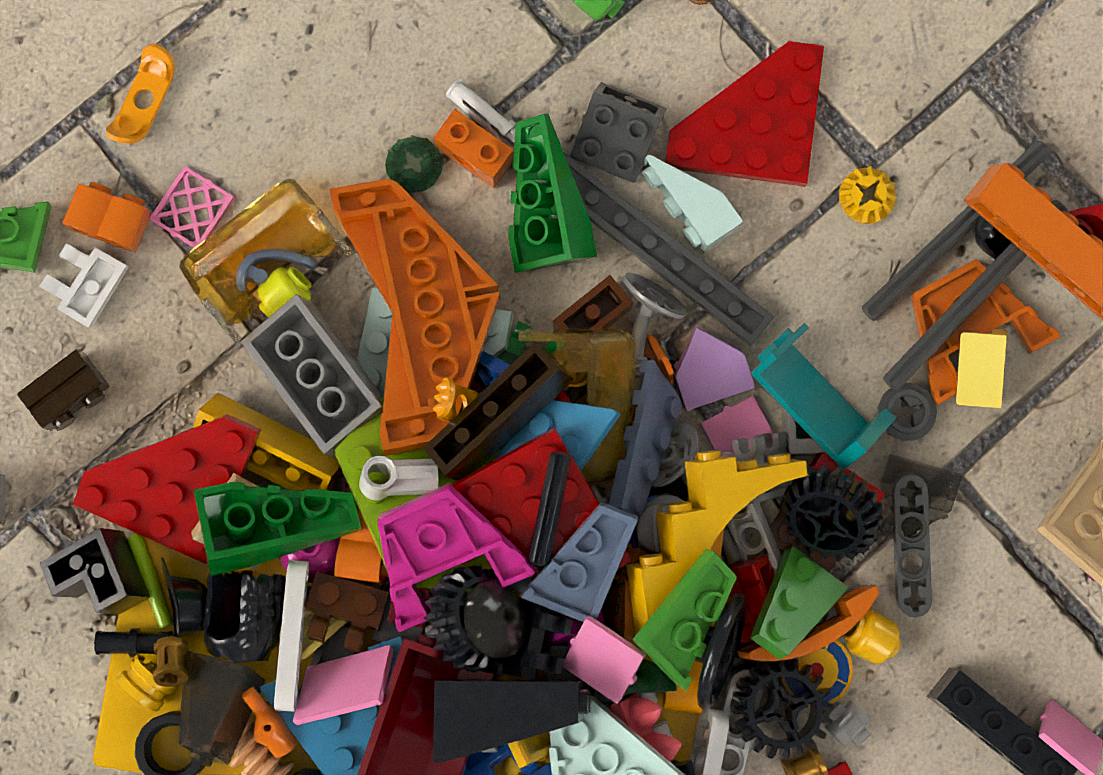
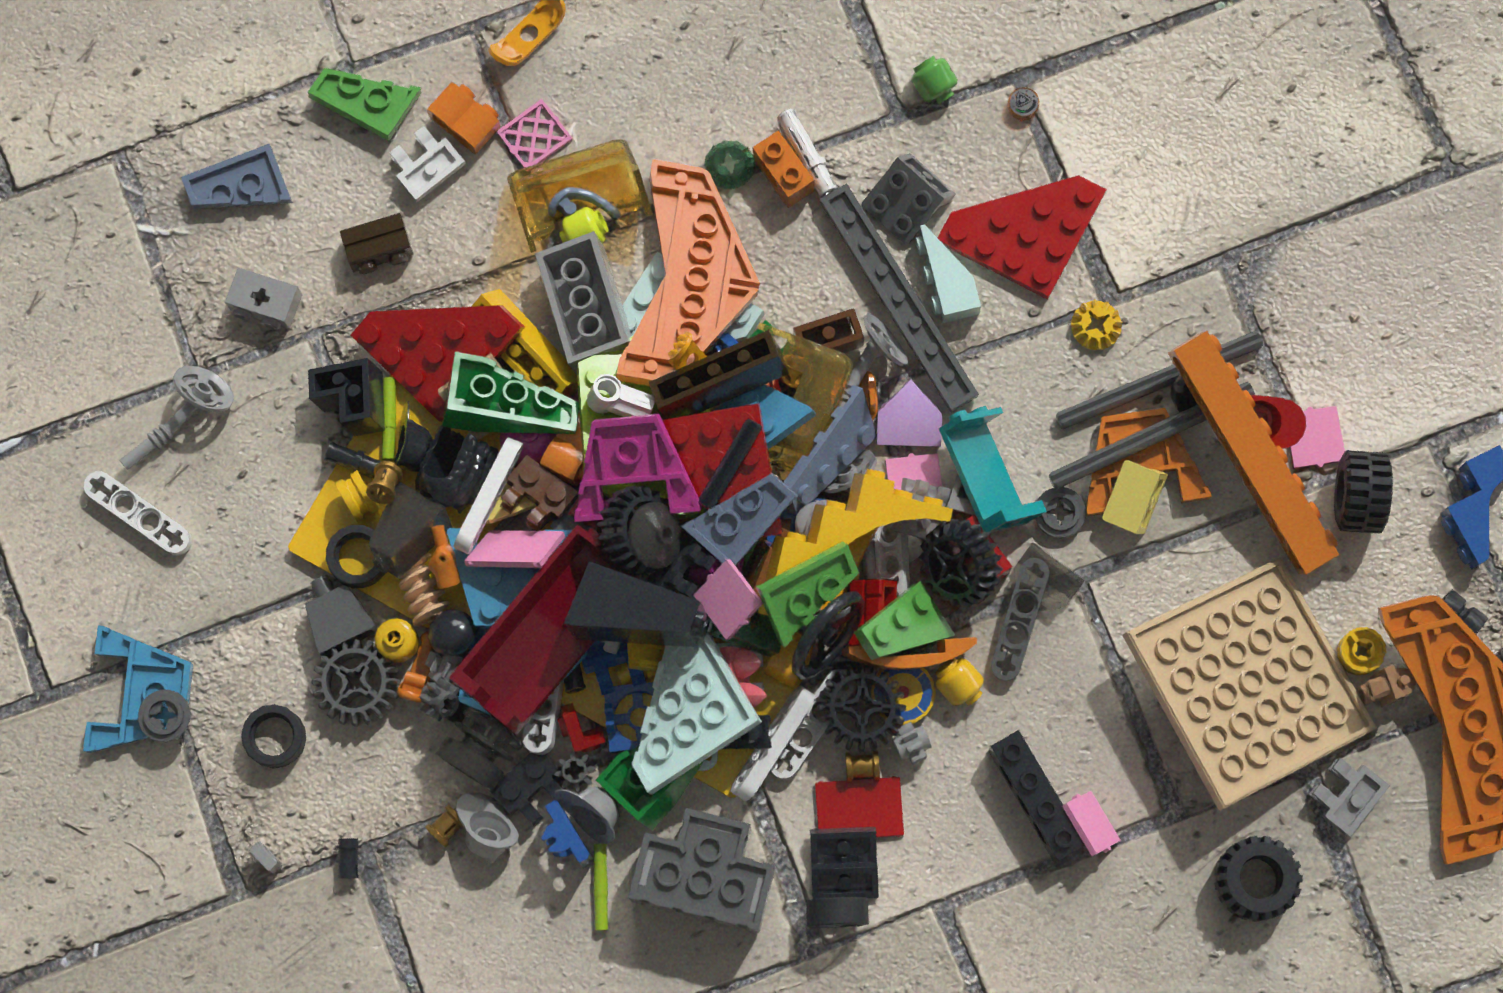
camera: 25 degrees right, 5 degrees down
green wedge [508,114,597,273] -> none

